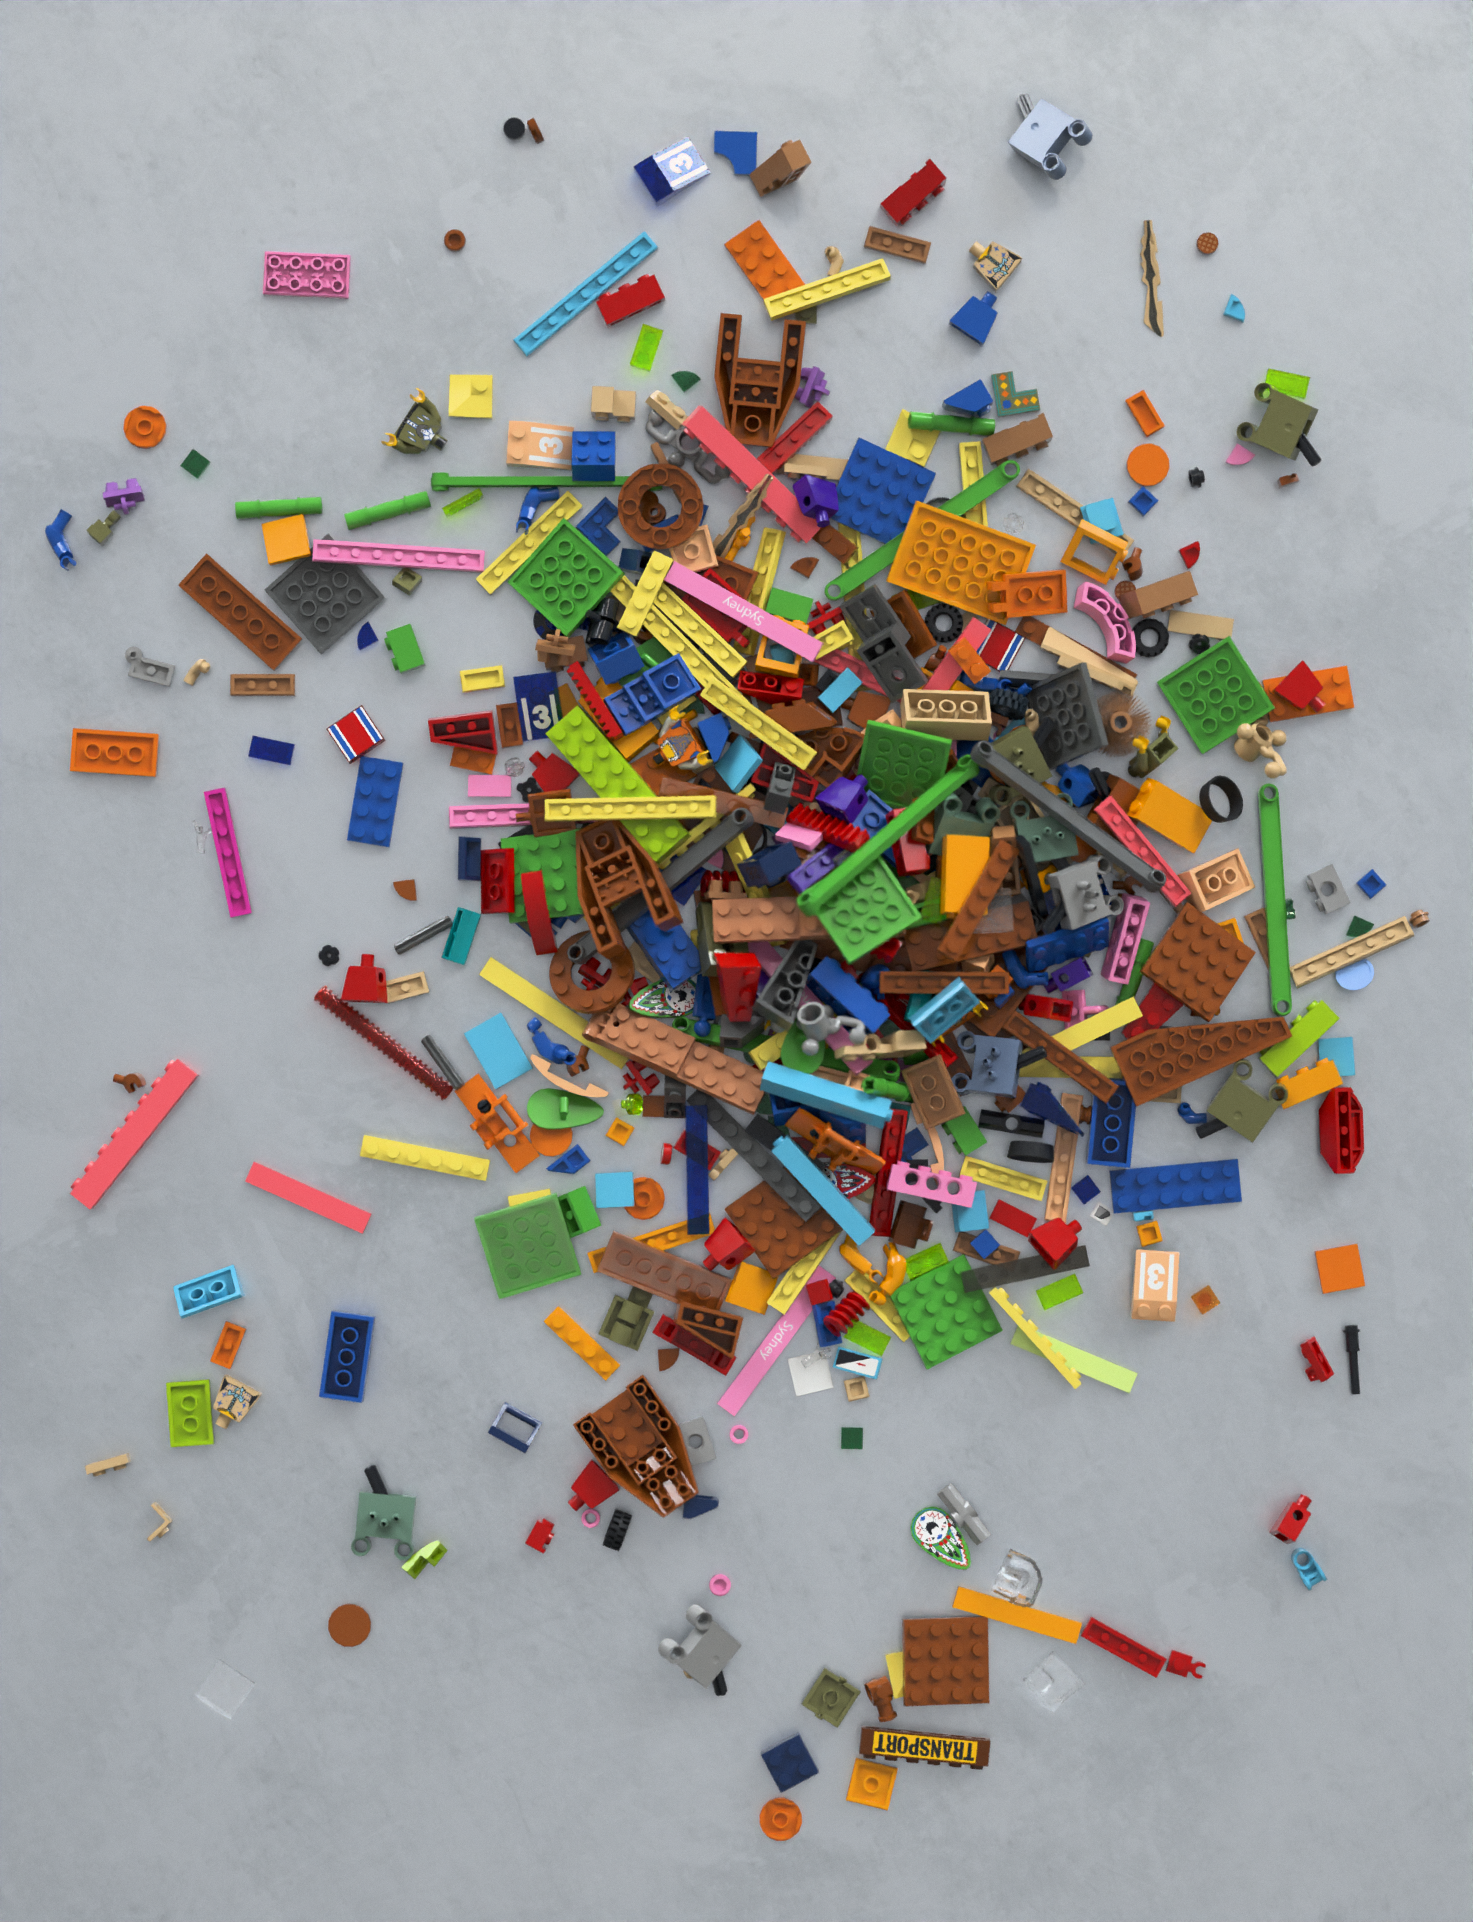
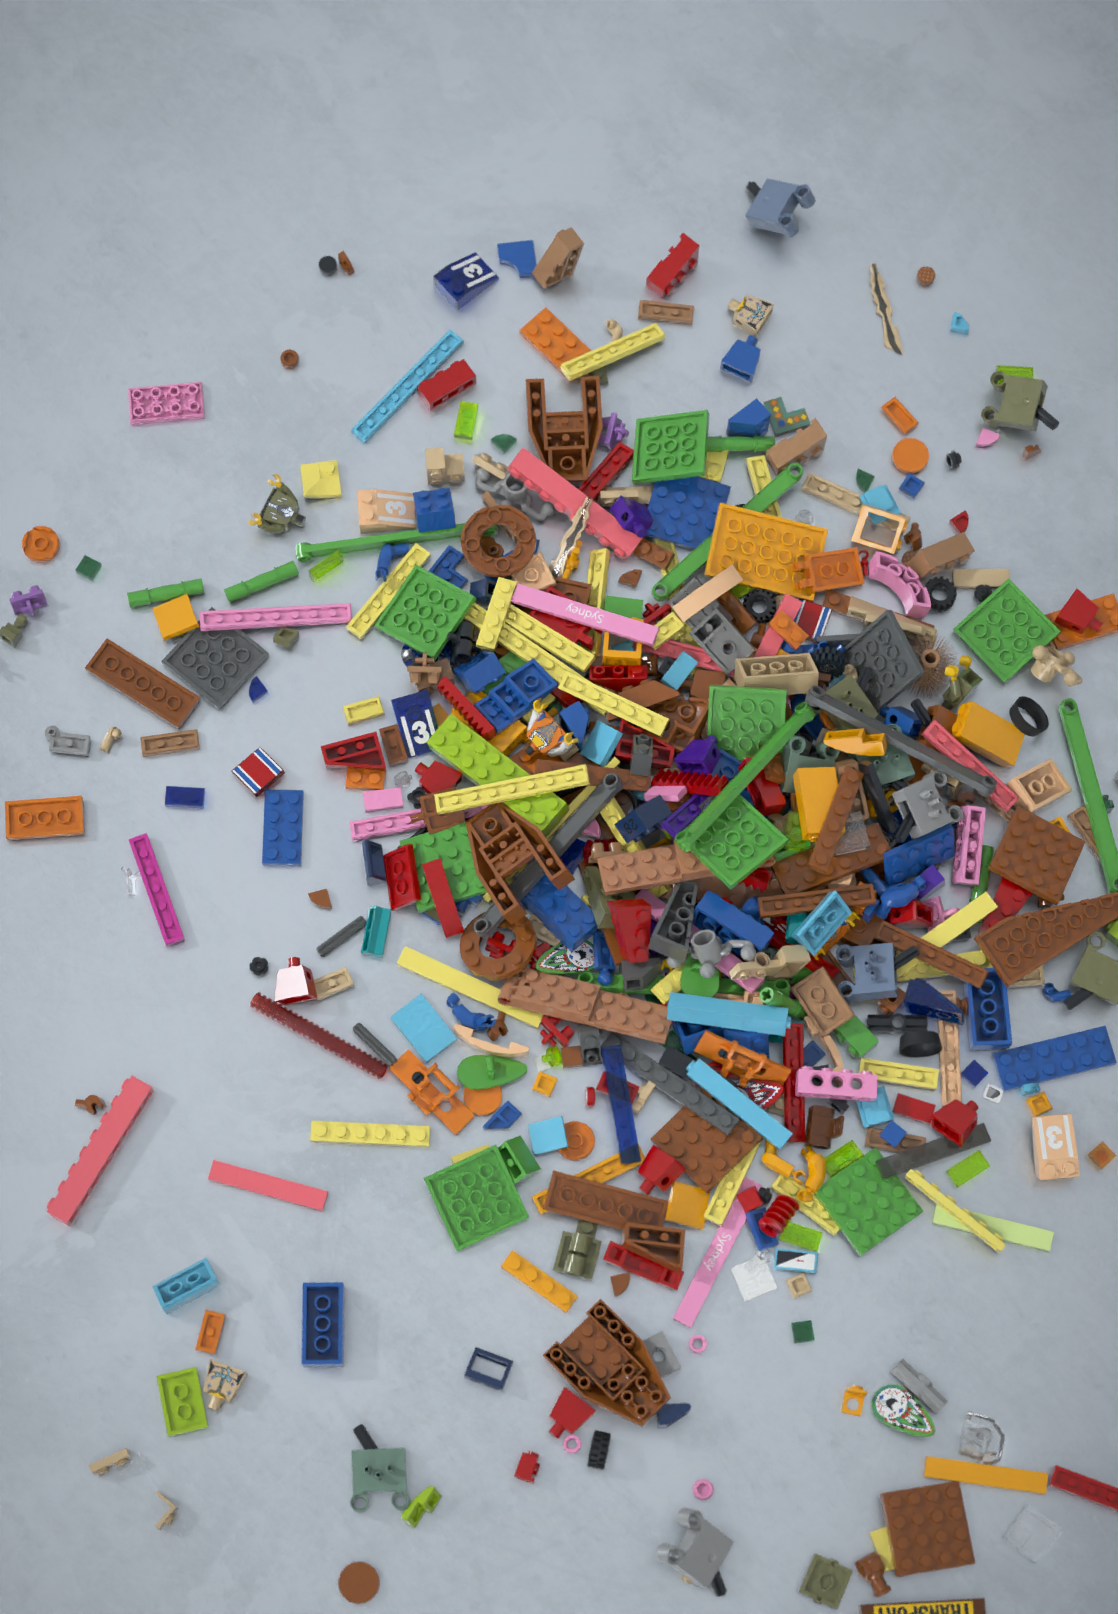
camera: 10 degrees left, 15 degrees down
bright green brick [384,624,426,674] -> none
none -> bright green plate [632,410,709,484]
none -> light nougat slope [672,565,743,623]
none -> light orange slope [823,728,887,756]
none -> light orange bracket [841,1385,868,1416]
none -> clear green tile [856,469,875,493]
none -> red hand [858,550,869,576]
none -> blue arm [876,875,926,919]

